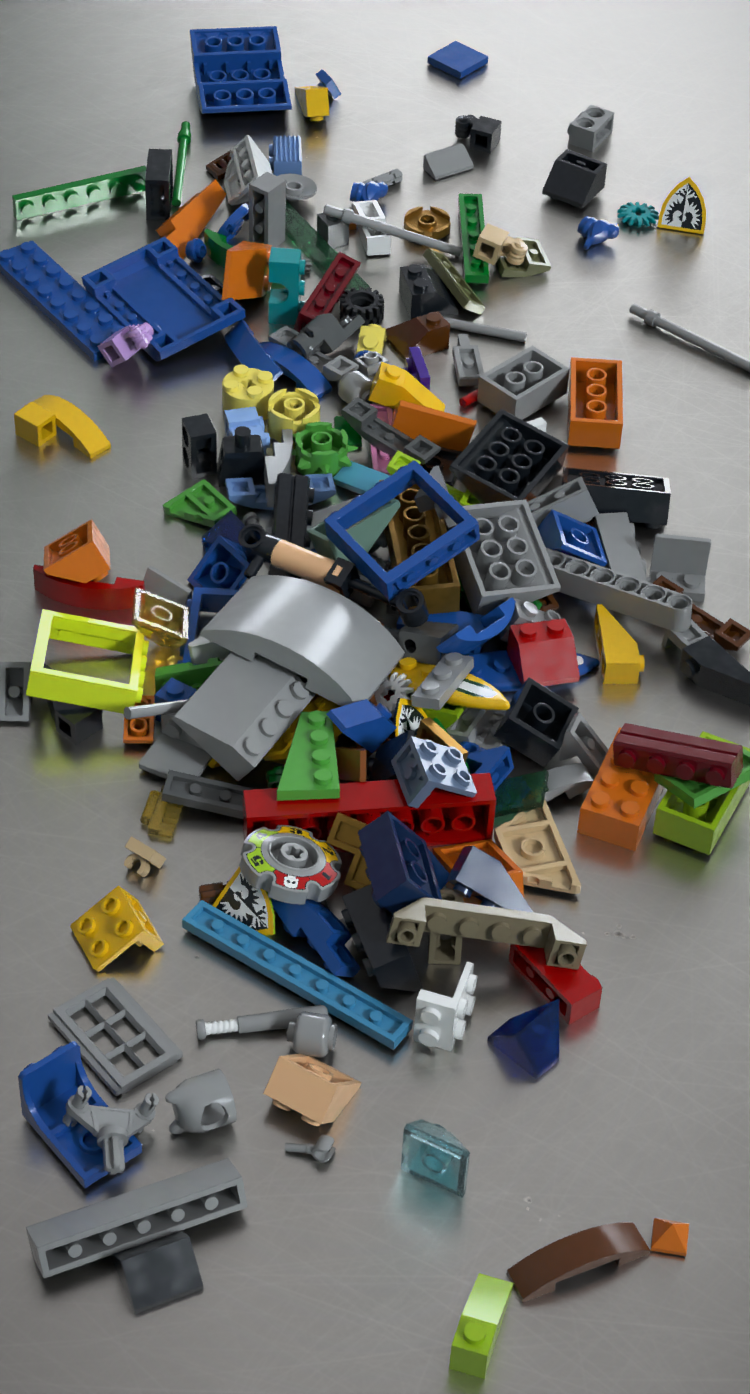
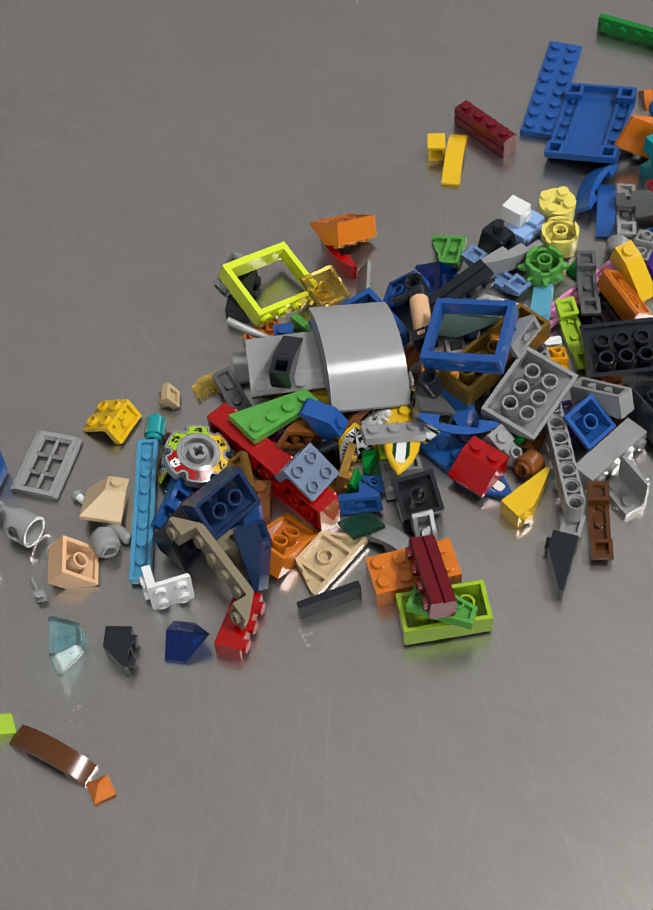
camera: 60 degrees right, 10 degrees up
lavender brick [97,322,154,368] -> none
black brick [182,413,217,479] -> none
none -> tan slope [79,476,129,525]
none -> black slope [103,626,138,677]
none -> teal brick [144,413,166,444]
none -> black slope [269,335,303,389]
none -> black tile [296,581,362,619]
none -> dark red brick [454,100,517,157]
none -> white brick [501,195,532,228]
none -> dark orange head [514,449,545,480]

